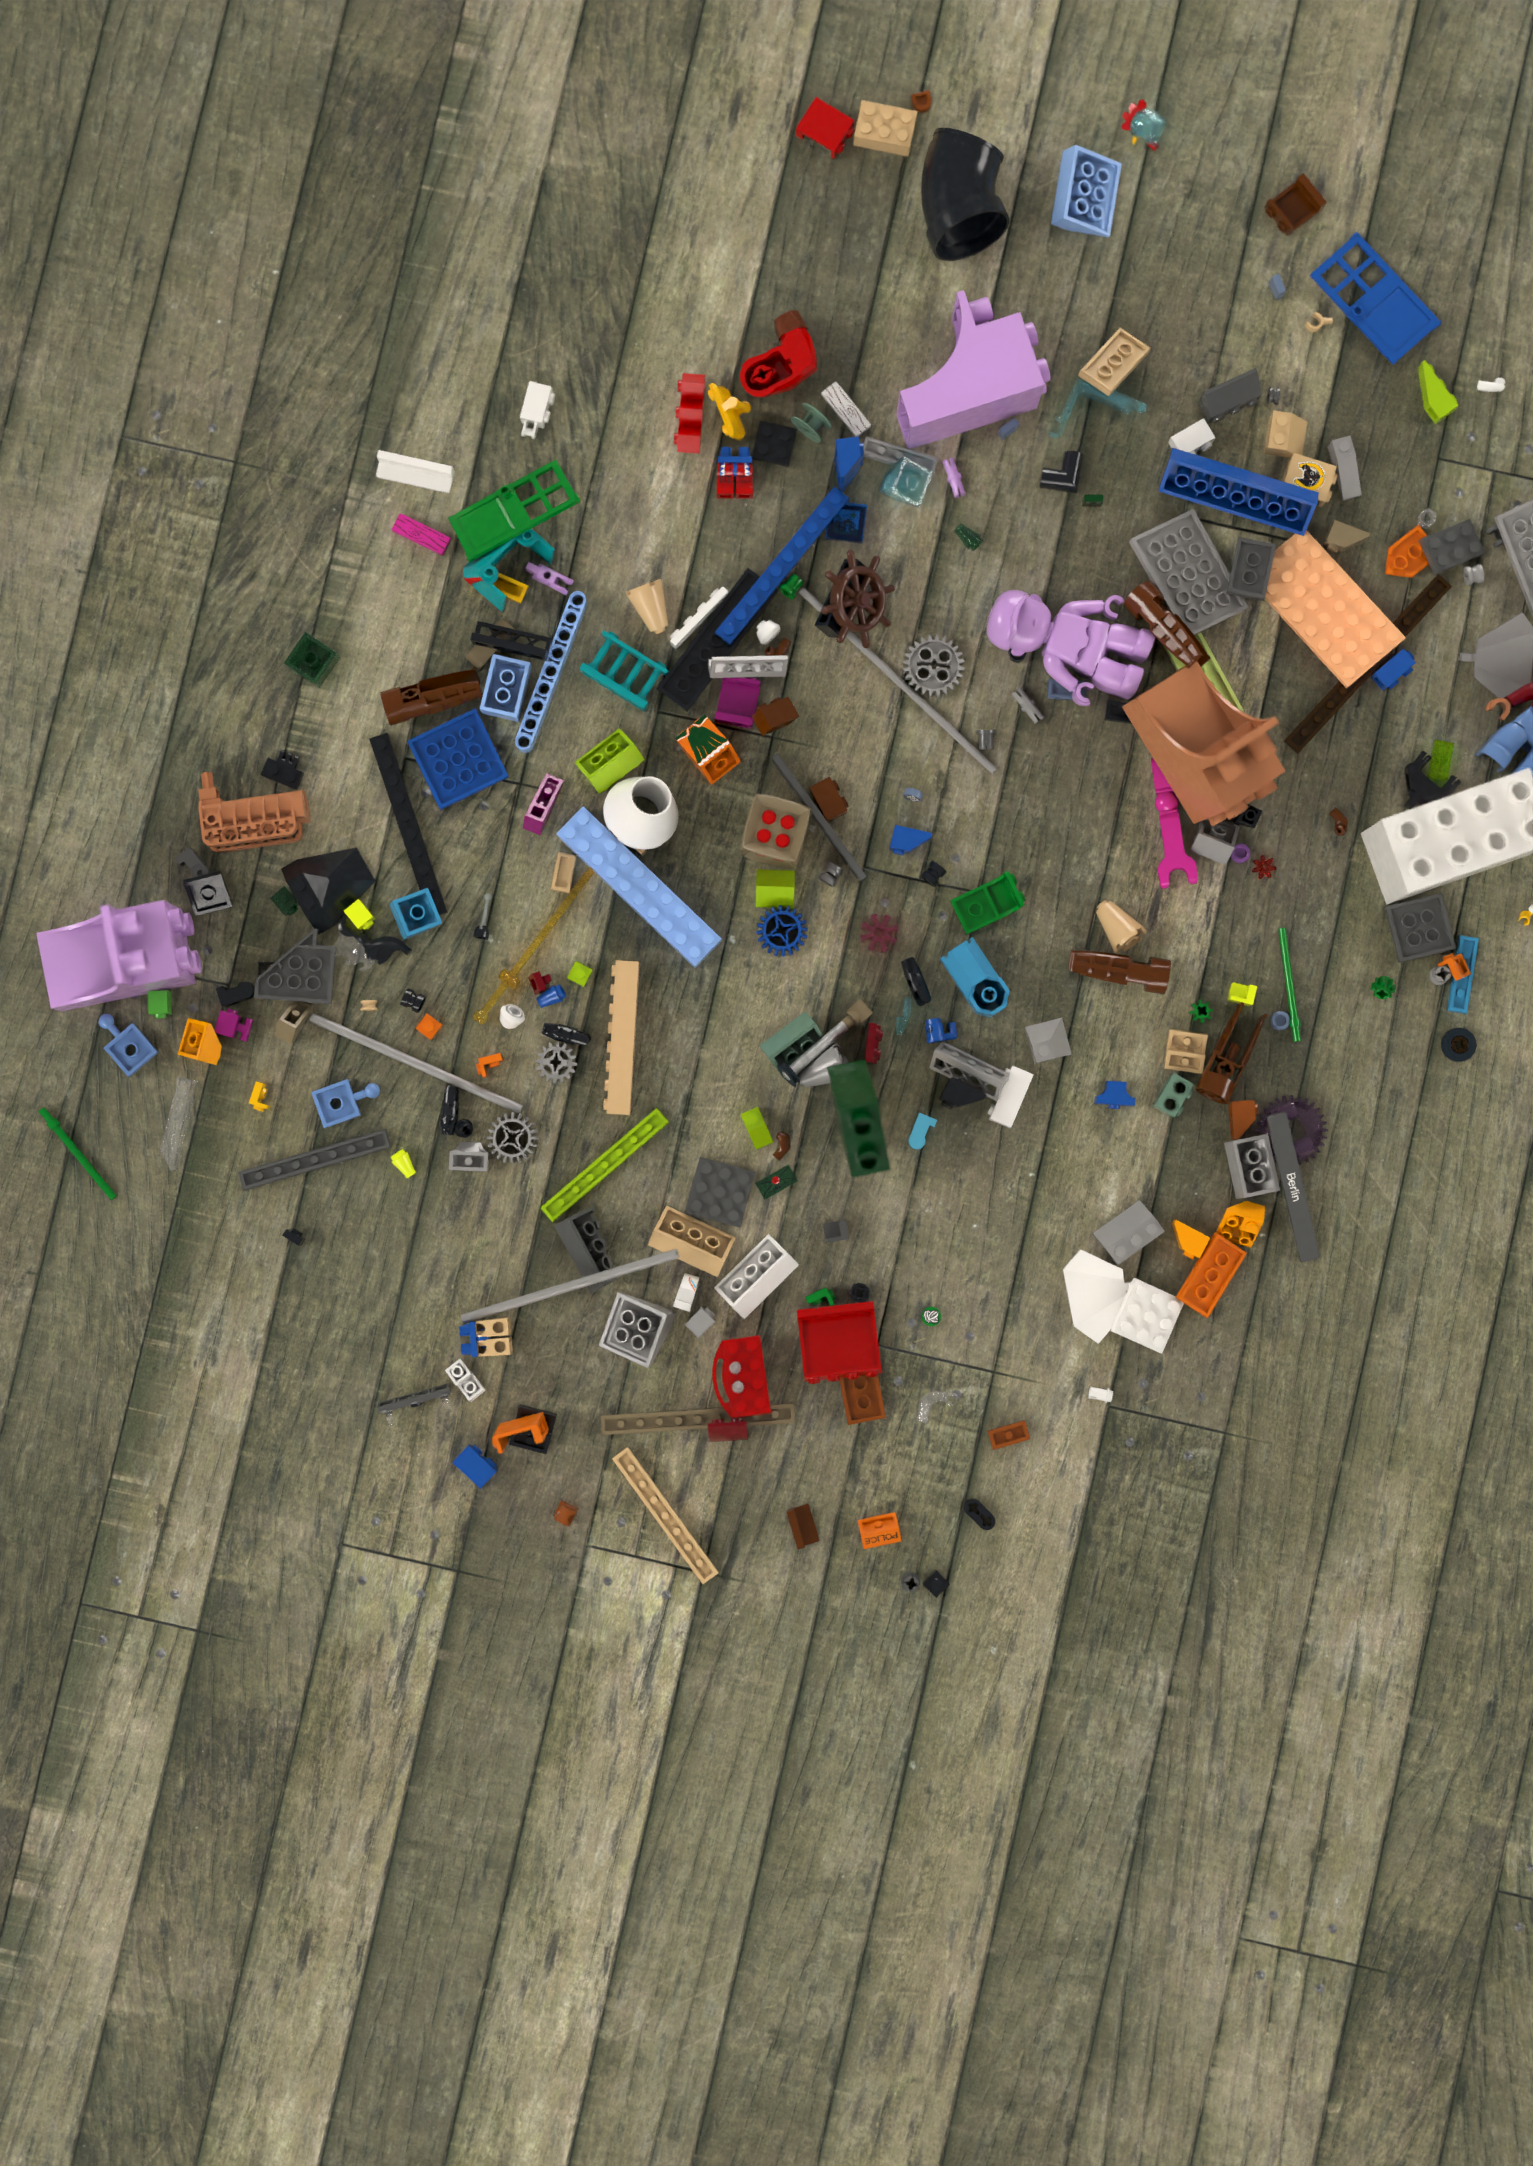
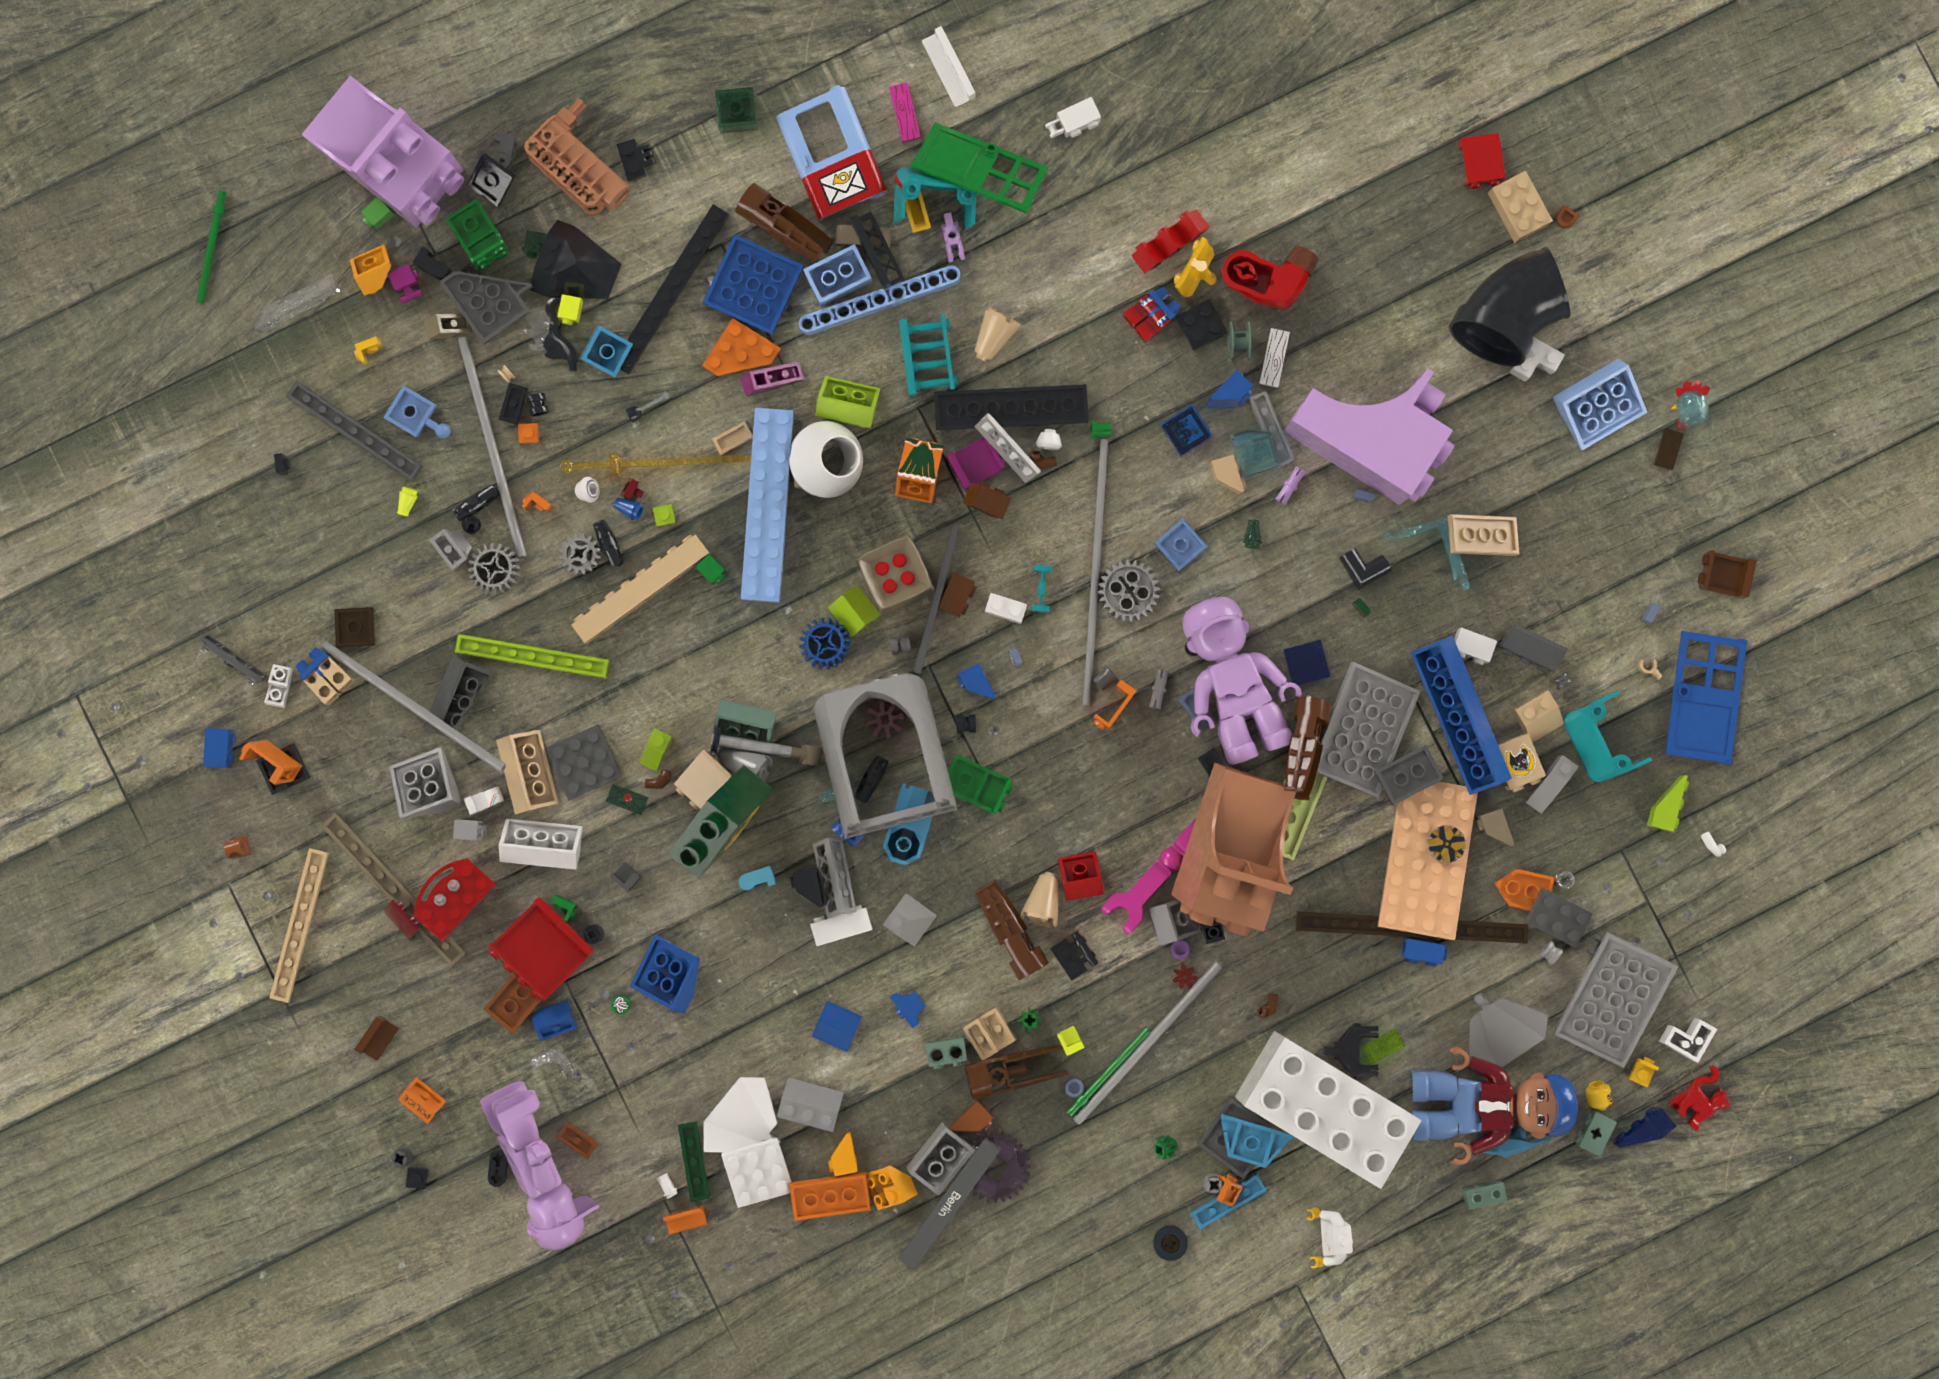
camera: 45 degrees right, 0 degrees up
medium blue plate [99,1014,159,1077] -> none
white plate [670,586,728,650] -> none
blue plate [715,487,849,645] -> none
reddish brown brick [815,550,895,648] -> none
dark red slope [864,1023,883,1065] -> none
none -> dark brown tile [334,607,375,648]
none -> green bracket [445,198,510,270]
none -> lavender piece [480,1081,600,1250]
none -> black plate [499,383,528,425]
none -> blue panel [532,1000,577,1041]
none -> blue slope [630,934,700,1014]
none -> orange panel [663,1205,708,1234]
none -> tan slope [674,750,733,810]
none -> dark green plate [678,1121,710,1202]
none -> green brick [695,554,727,585]
none -> orange plate [702,318,781,377]
none -> piece [776,85,888,222]
none -> blue slope [812,1001,862,1052]
none -> light grey panel [814,673,958,839]
none -> white brick [985,593,1027,624]
none -> teal wheel [1031,565,1053,613]
none -> black plate [1050,931,1099,981]
none -> red slope [1058,851,1104,901]
none -> light grey piece [1073,962,1222,1125]
none -> orange panel [1092,680,1136,730]
none -> medium blue tile [1154,518,1208,572]
none -> tan slope [1210,455,1246,494]
none -> dark azure wing [1220,1113,1293,1168]
none -> clear blue tile [1283,640,1331,685]
none -> tile [1427,825,1466,864]
none -> white brick [1509,337,1565,382]
none -> teal windscreen [1563,691,1652,783]
none -> dark brown tile [1653,428,1684,471]

